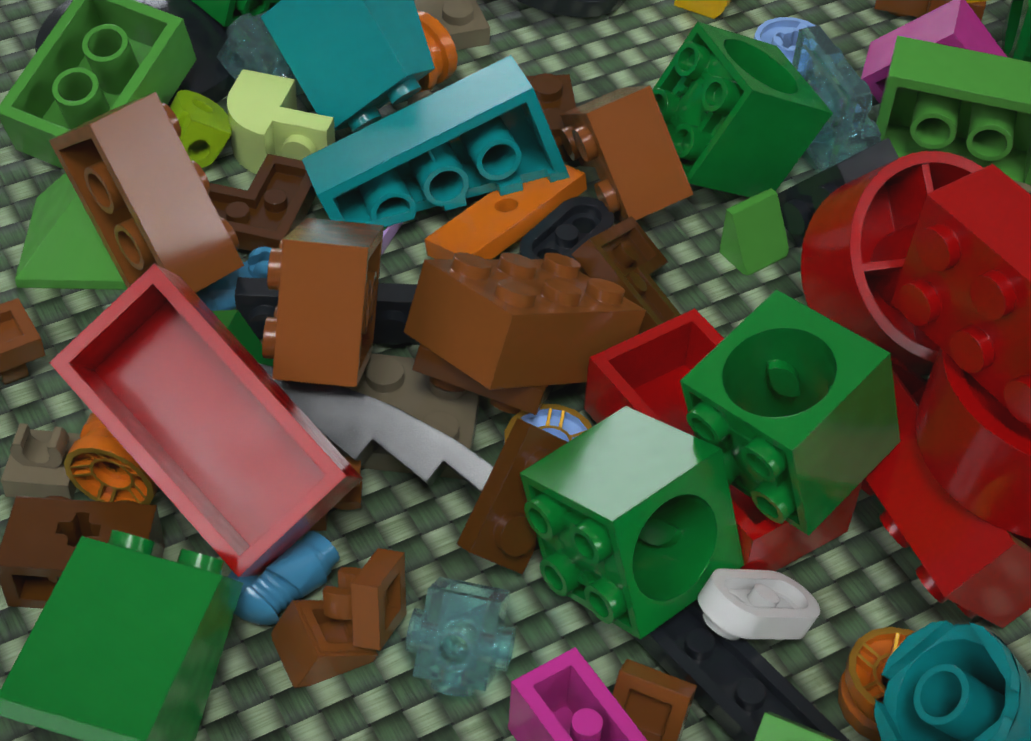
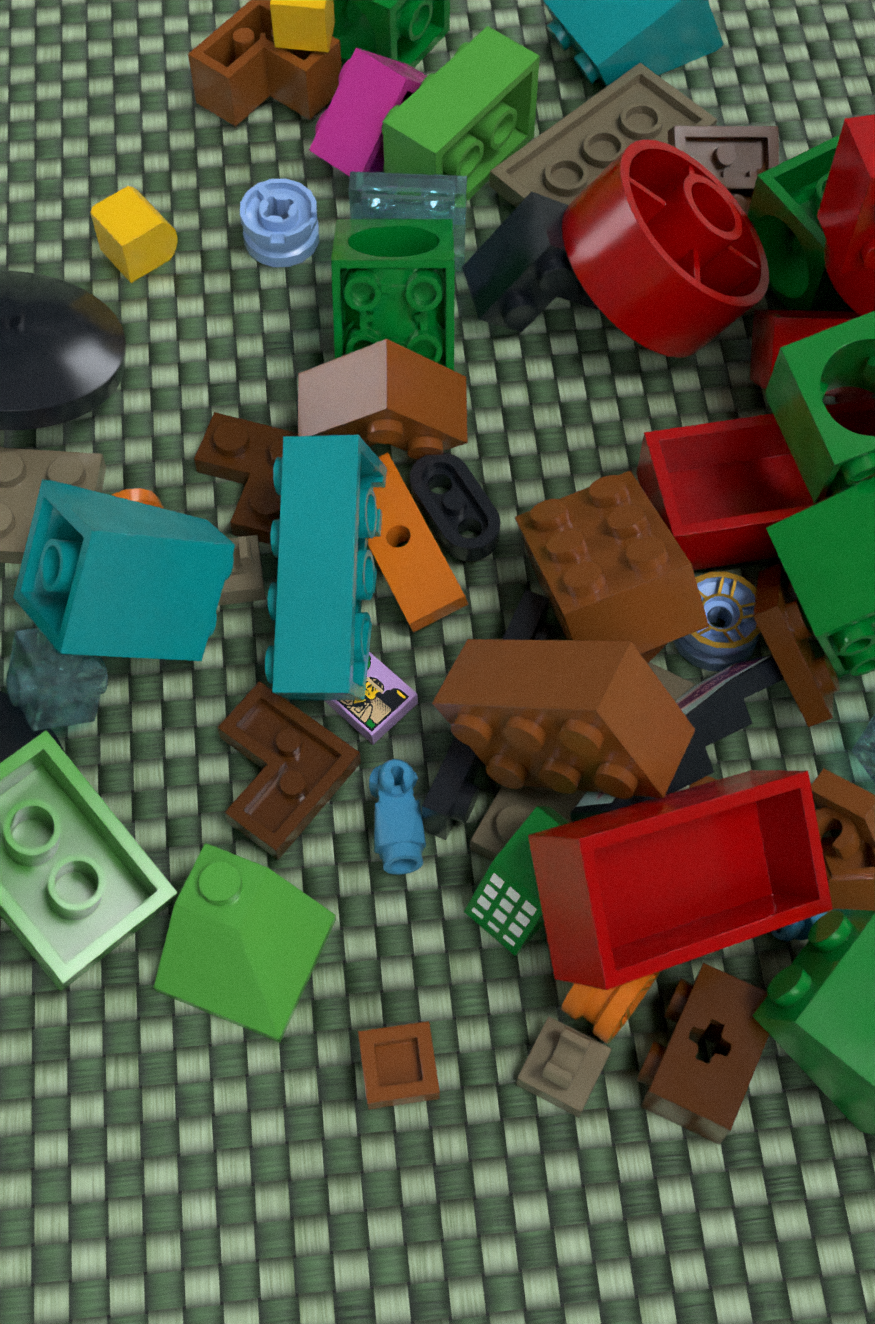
camera: 65 degrees left, 15 degrees up
dark orange brick [49,92,244,293] -> none
lime piece [170,90,232,168] -> none
yellowish green brick [227,69,335,174] -> none
reddish brown plate [572,216,681,334] -> none
bright green slope [719,188,789,276] -> none

